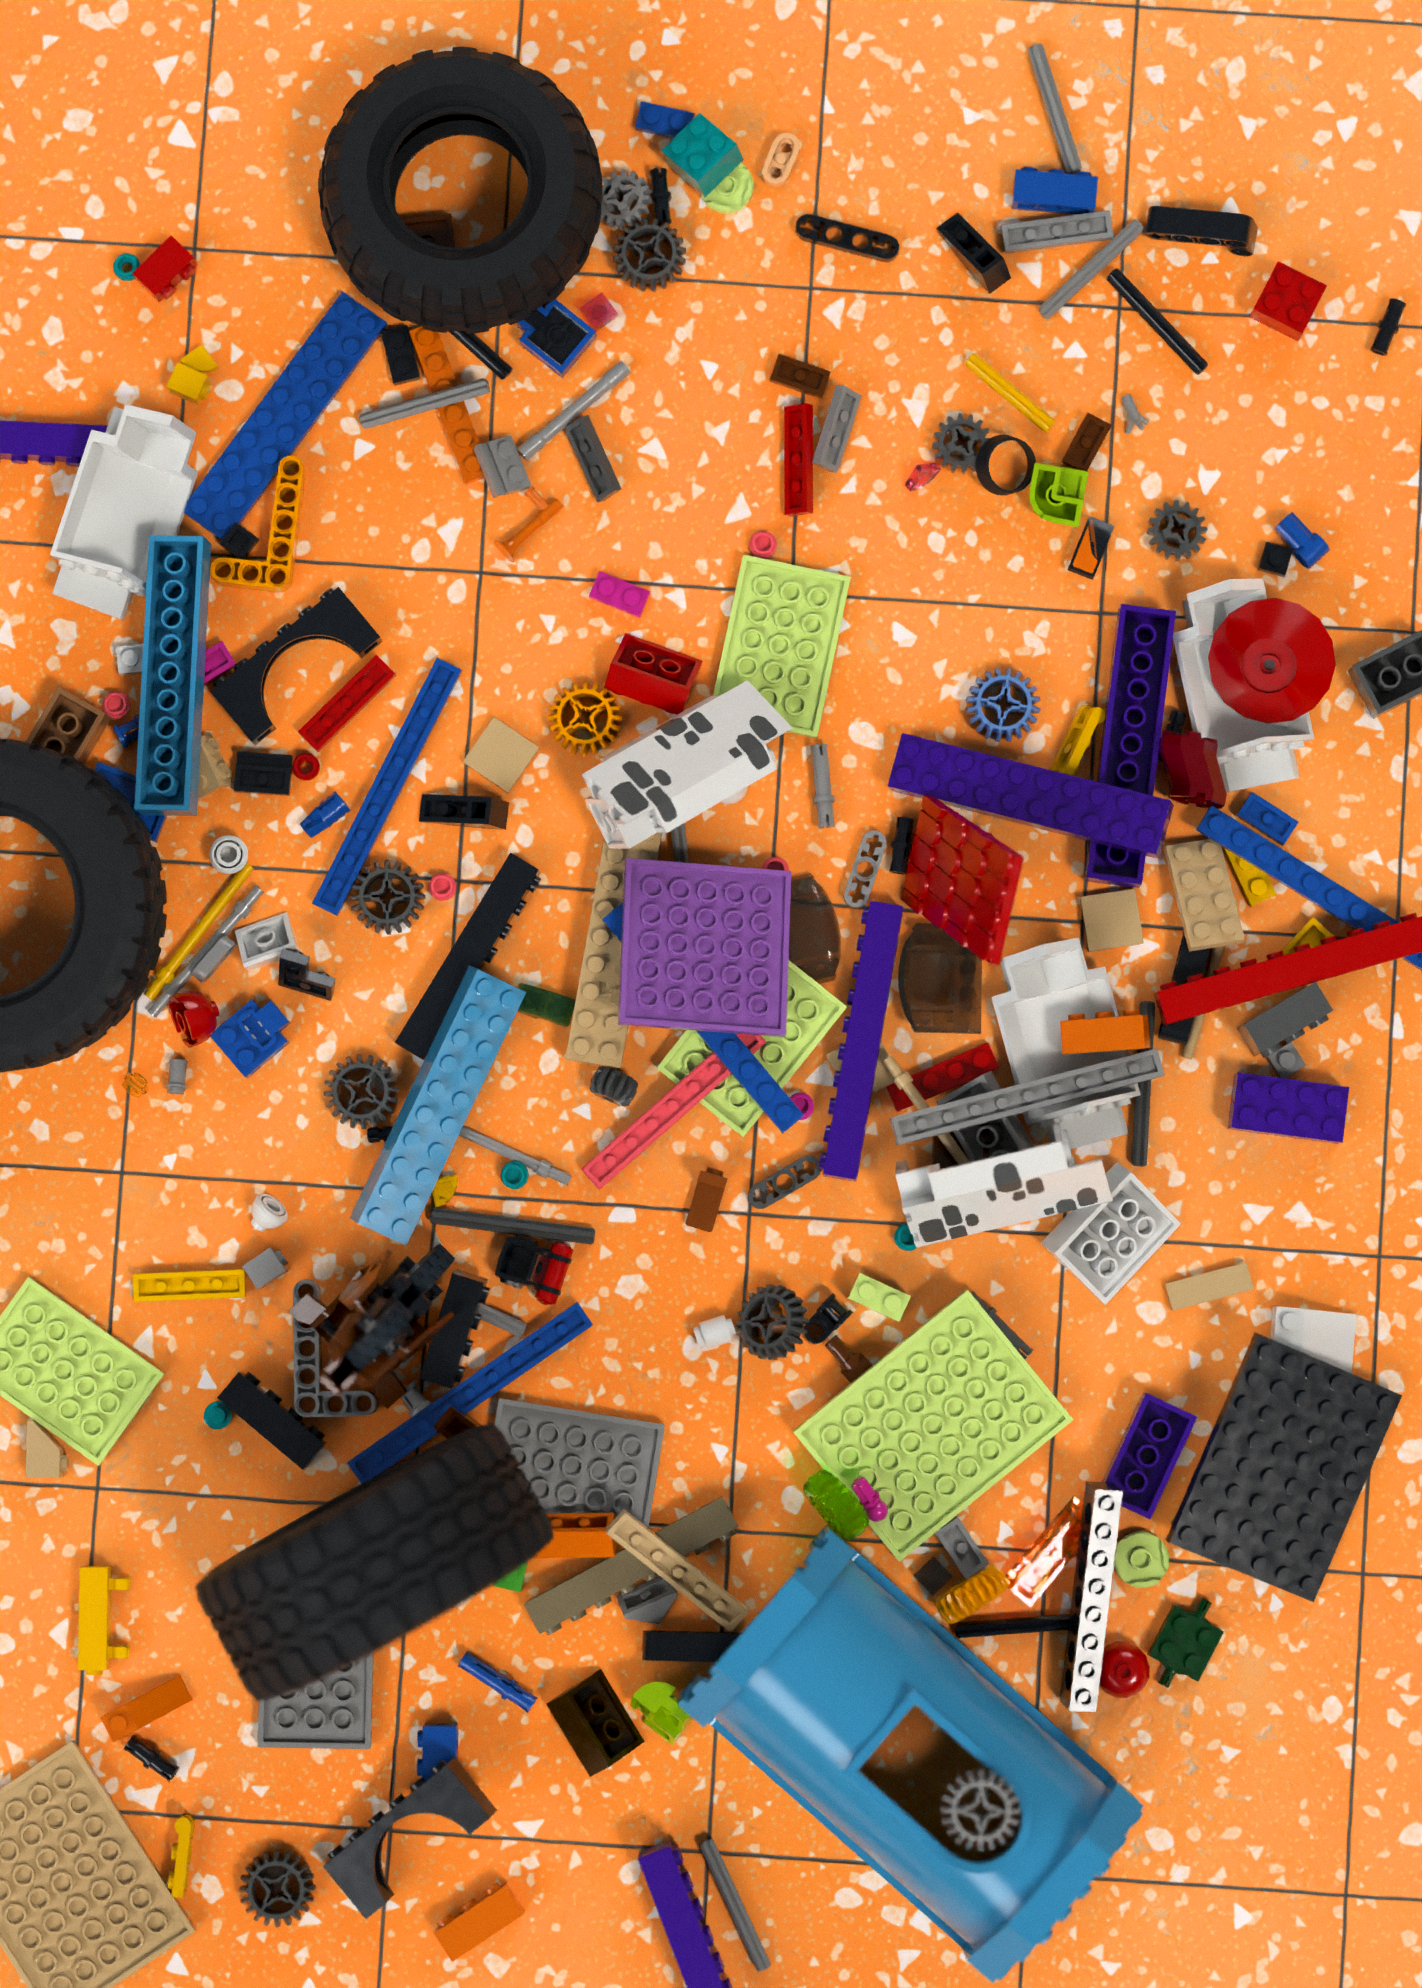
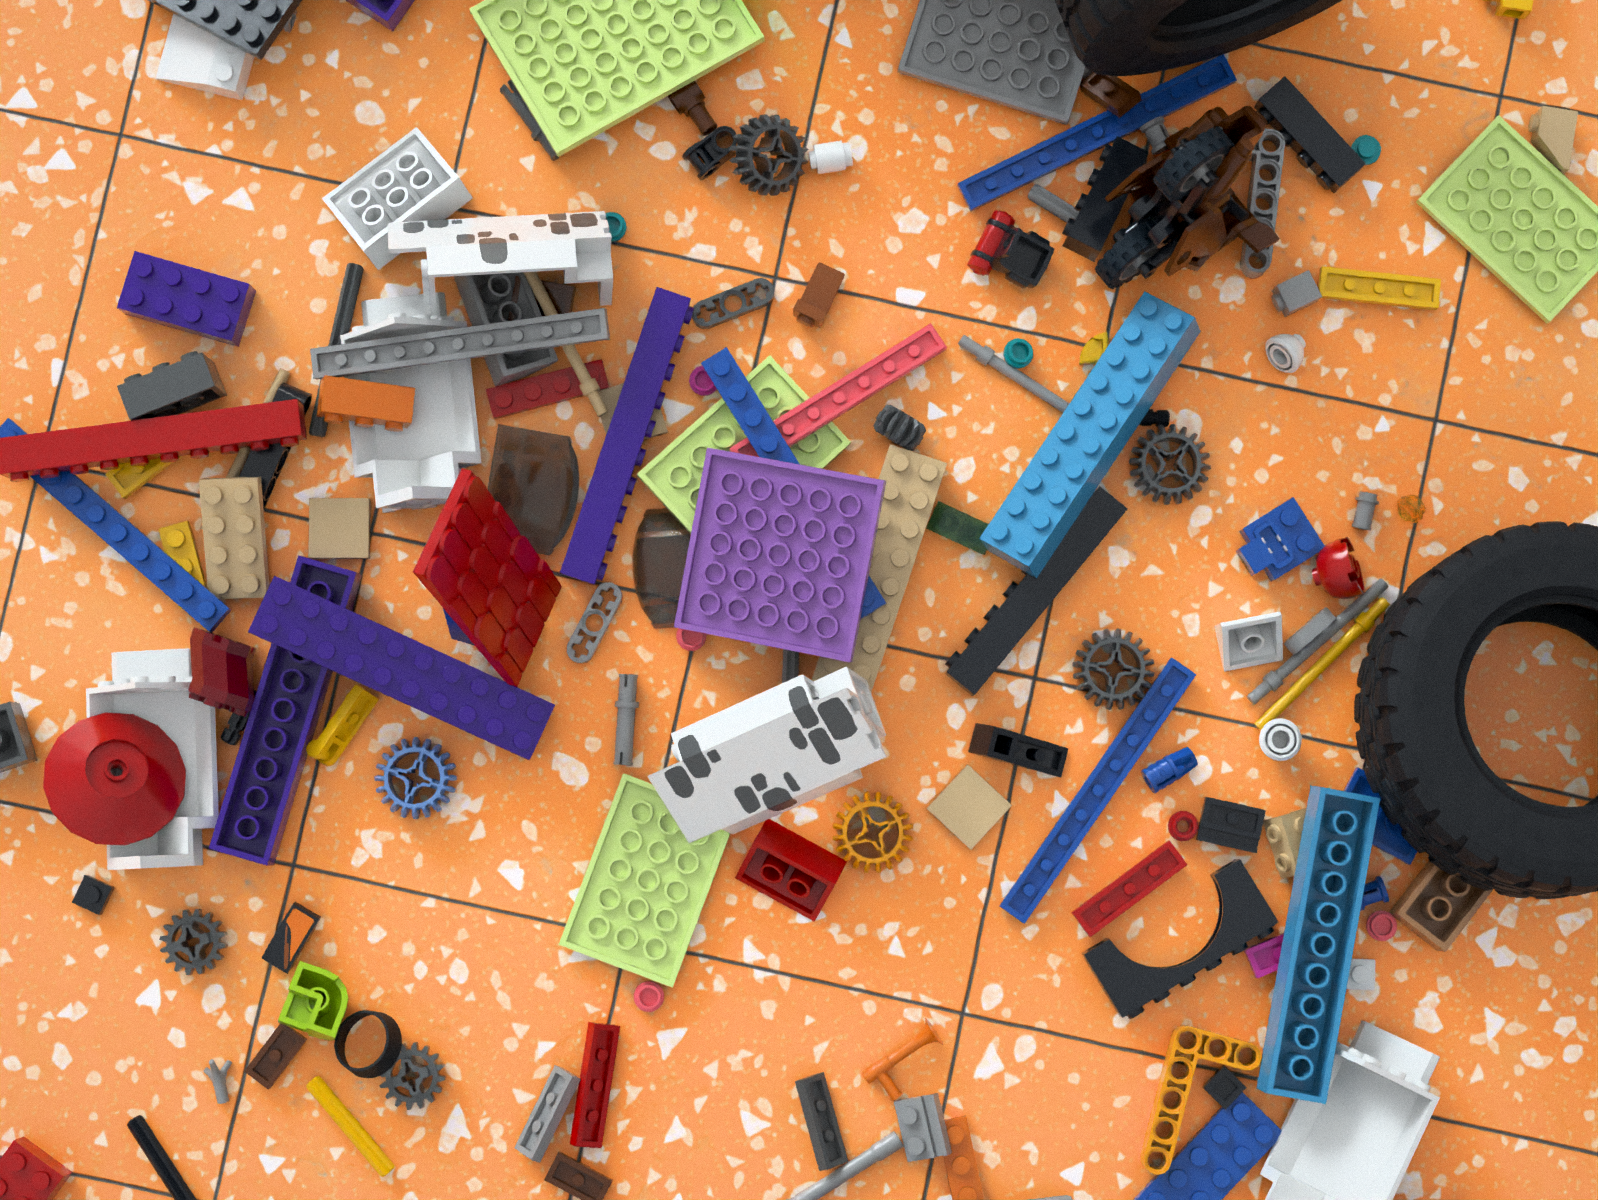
camera: 175 degrees left, 0 degrees up
black plate [278,949,335,1001] -> none
coral plate [429,873,457,901] -> none
dark grey axle [430,1208,595,1245] -> none
dark pink plate [589,571,650,618] -> none
yellowish green brick [847,1273,911,1322] -> none
black pin [889,817,914,875] -> none
tile [905,463,941,492] -> none
tan tile [1165,1262,1254,1311] -> none
blue plate [1236,792,1298,846] -> none
light grey plate [1267,1042,1306,1078] -> none
blue piece [1274,512,1330,569] -> none

